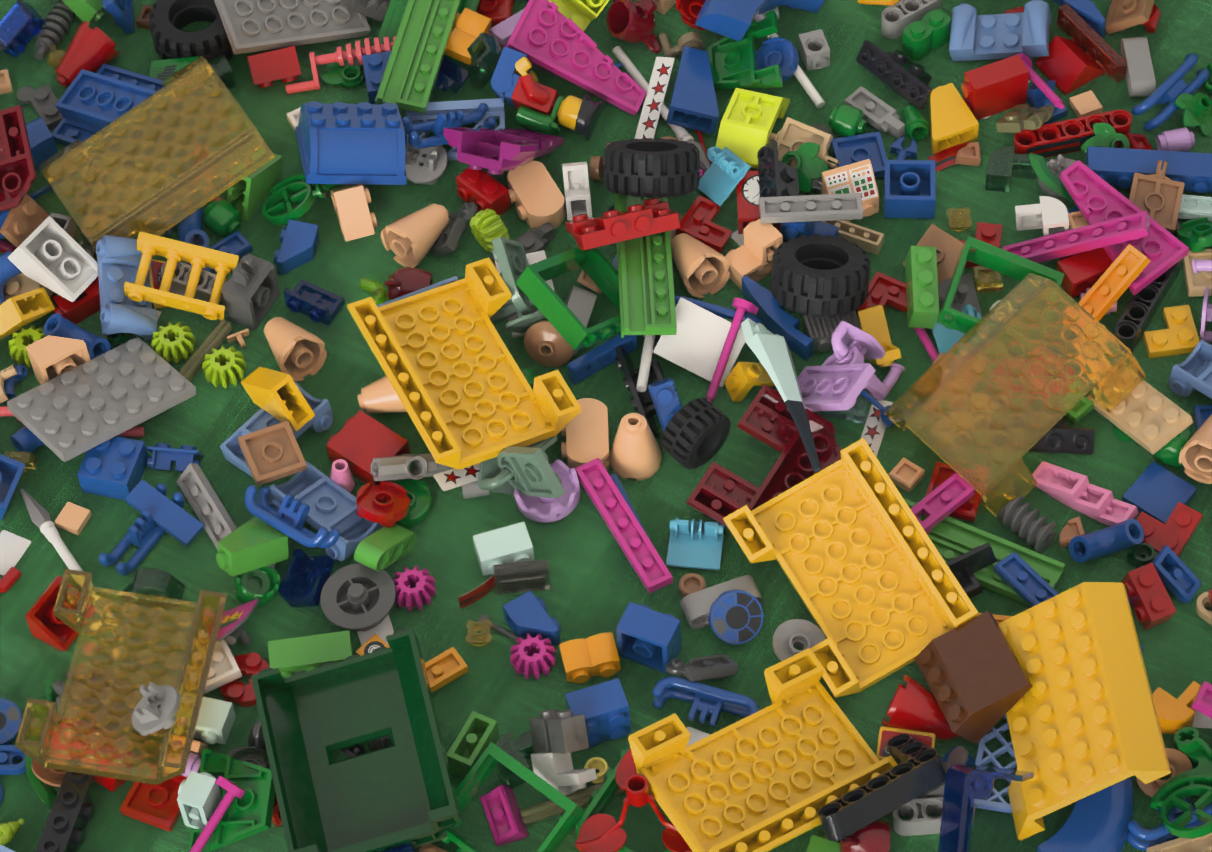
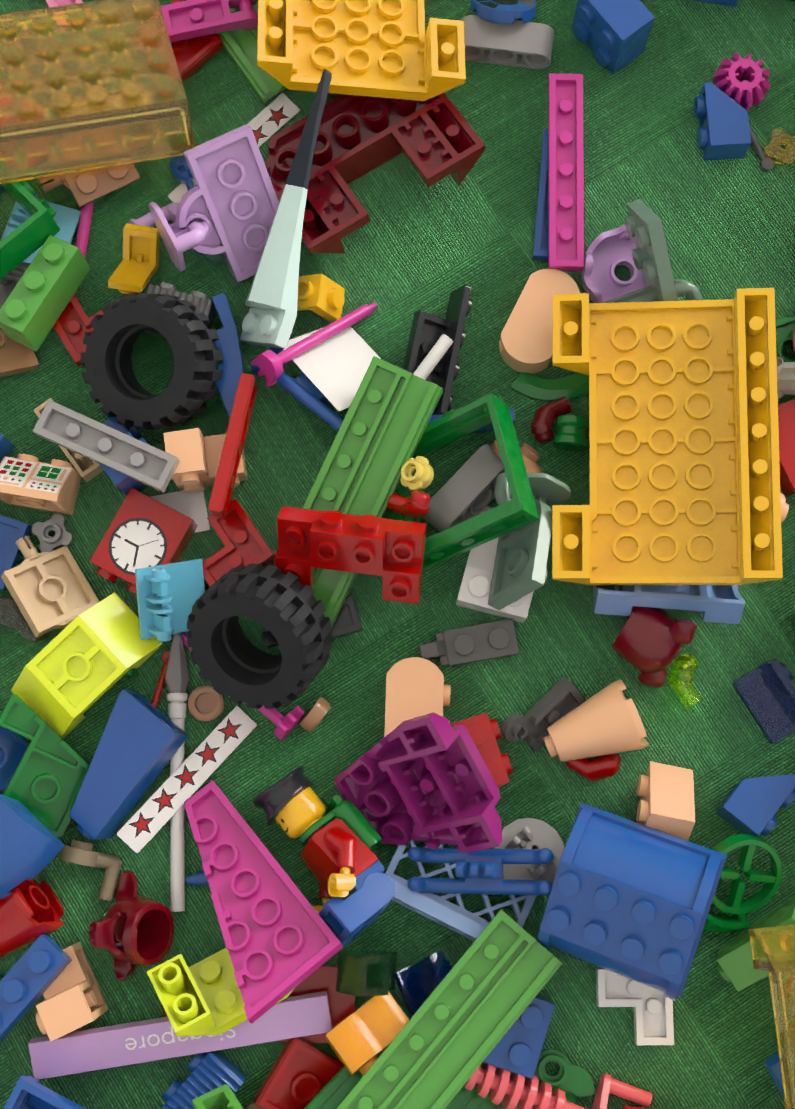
camera: 155 degrees left, 25 degrees up
red sticker [458,570,501,608] -> none
lime gear [470,208,509,253] -> none
light aqua brick [473,522,535,576] -> none
clear smoke plate [493,559,551,595] -> none
light orange brick [559,632,621,684] -> none
white brick [562,162,592,220] -> none
light nougat cone [609,413,662,481] -> none
blue brick [648,377,683,432] -> none
black tyre [661,398,731,470] -> none
medium azure hinge [666,517,725,571] -> none
light nougat cone [671,233,730,298] -> none
medium nougat tile [679,573,706,598] -> none
black bracket [757,140,799,226] -> none
green plate [781,142,829,192] -> none
light nougat tile [888,457,925,493] -> none
none -> red tile [208,373,258,519]
none -> red arm [387,491,431,519]
none -> light yellow plate [400,456,434,491]

